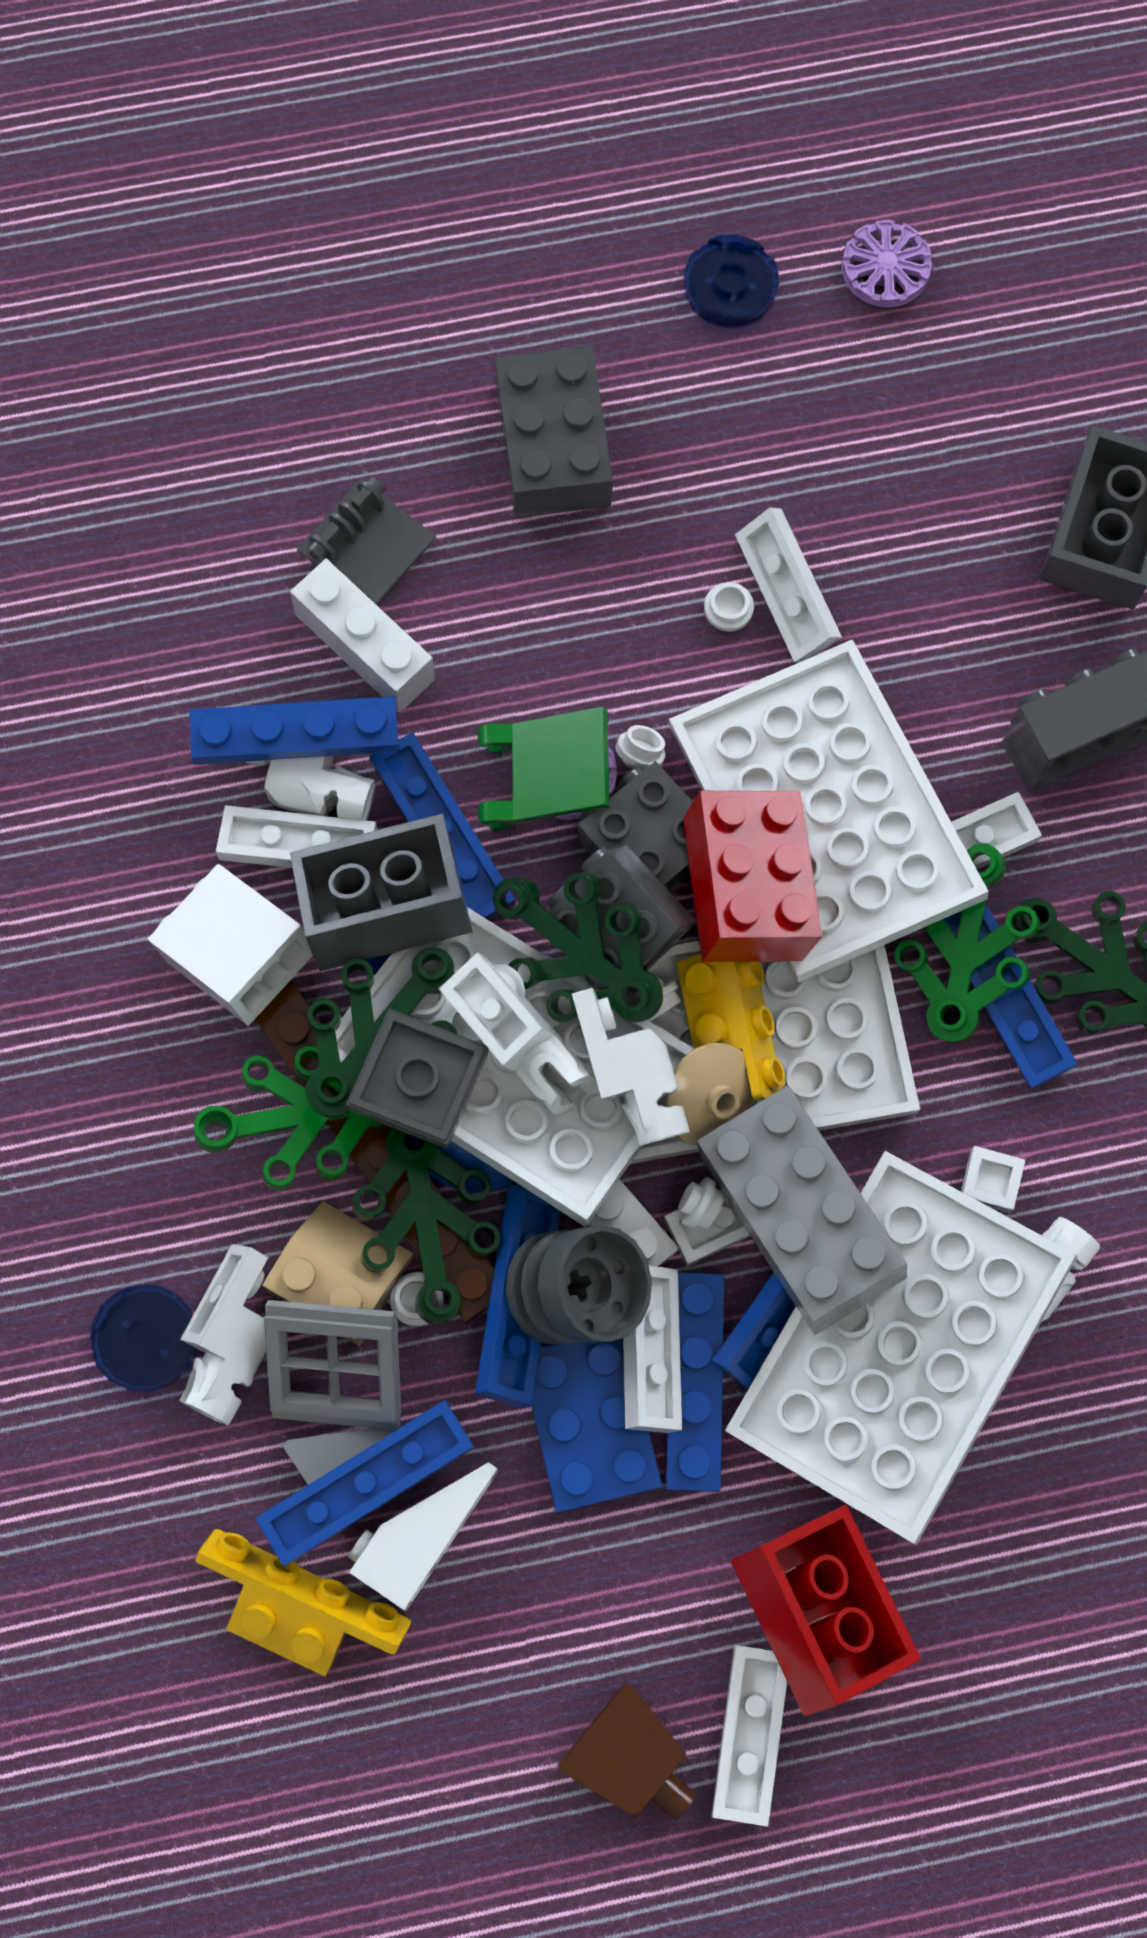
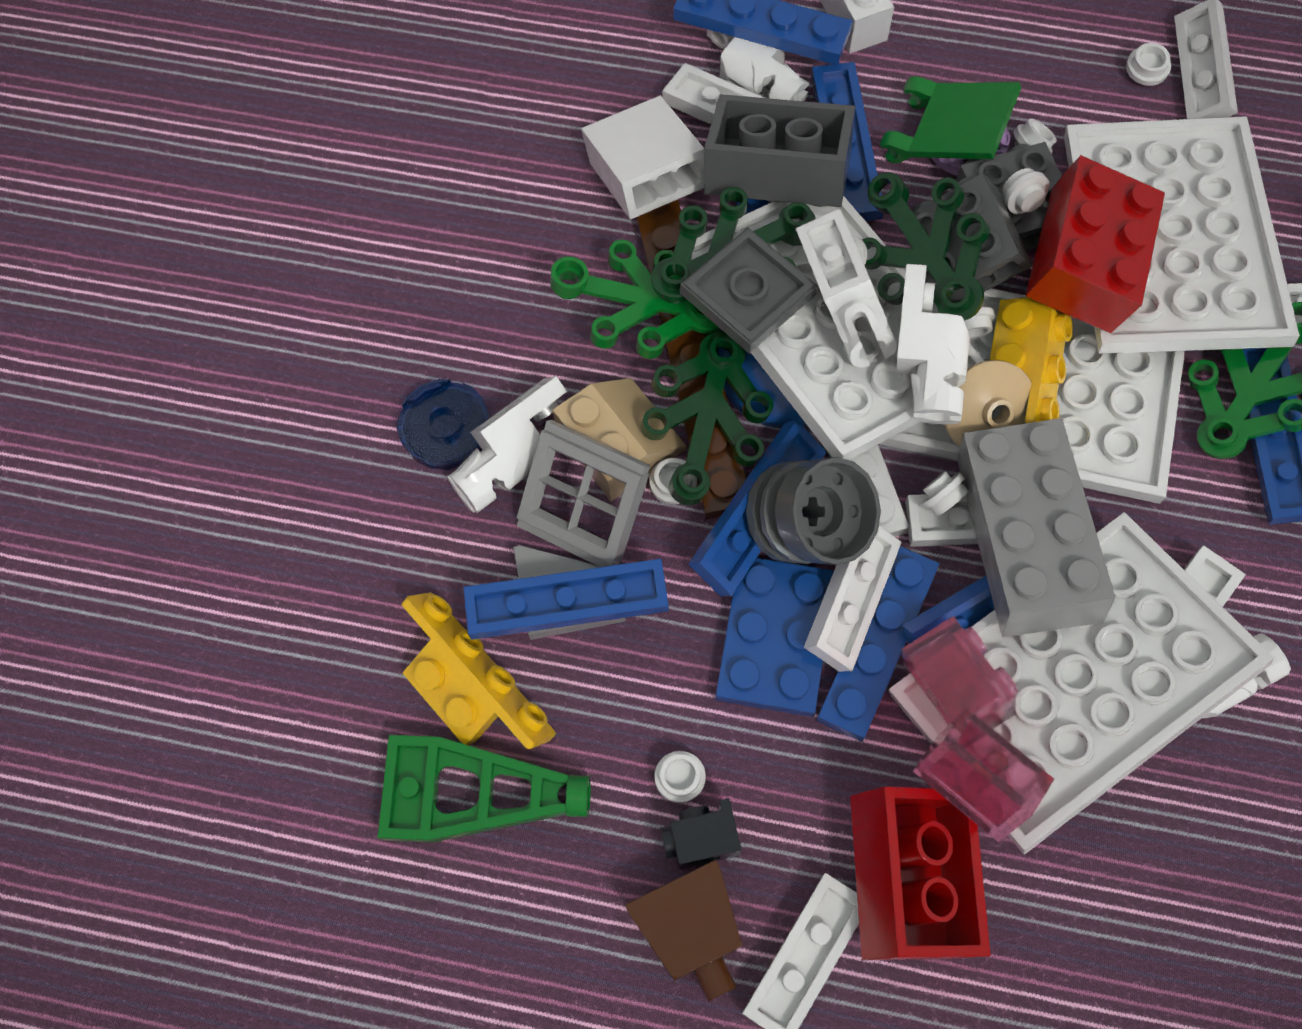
camera: 30 degrees right, 5 degrees down
white slope [348,1462,498,1611] -> none
none -> green plate [377,735,591,843]
none -> white plate [655,751,706,803]
none -> black brick [660,798,742,869]
none -> clear pink brick [901,616,1018,747]
none -> clear pink brick [913,708,1054,842]
none -> white plate [1002,168,1050,214]

